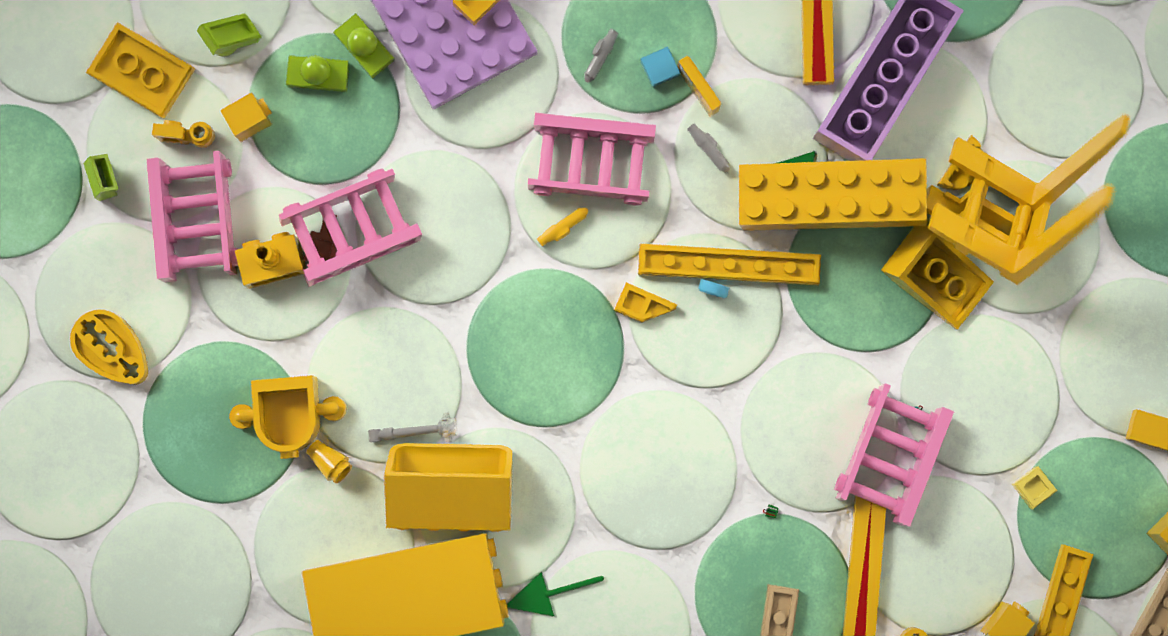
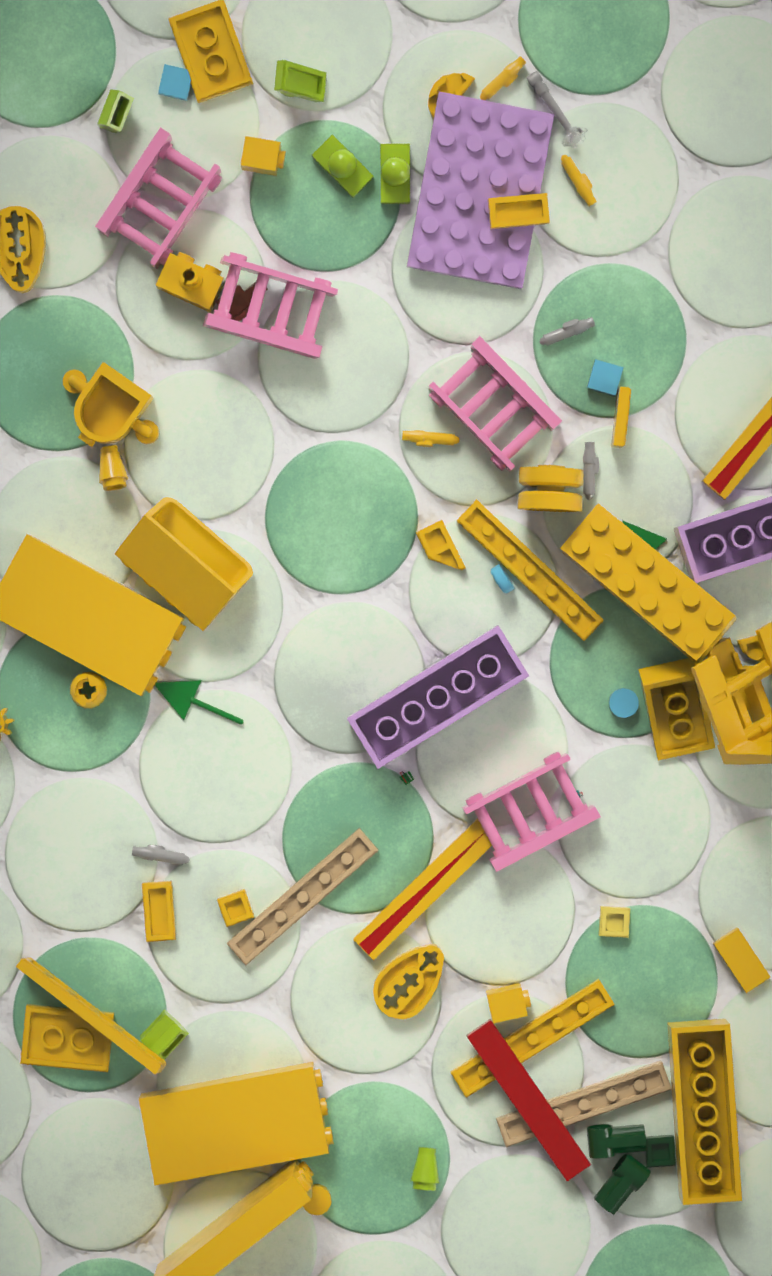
camera: 40 degrees right, 5 degrees up
yellow plate [152,120,215,148] -> none
light grey piece [368,412,458,443] -> none
none -> medium azure tile [158,64,191,101]
none -> lavender brick [347,625,529,769]
none -> yellow wheel [517,465,584,512]
none -> medium azure tile [609,688,639,718]

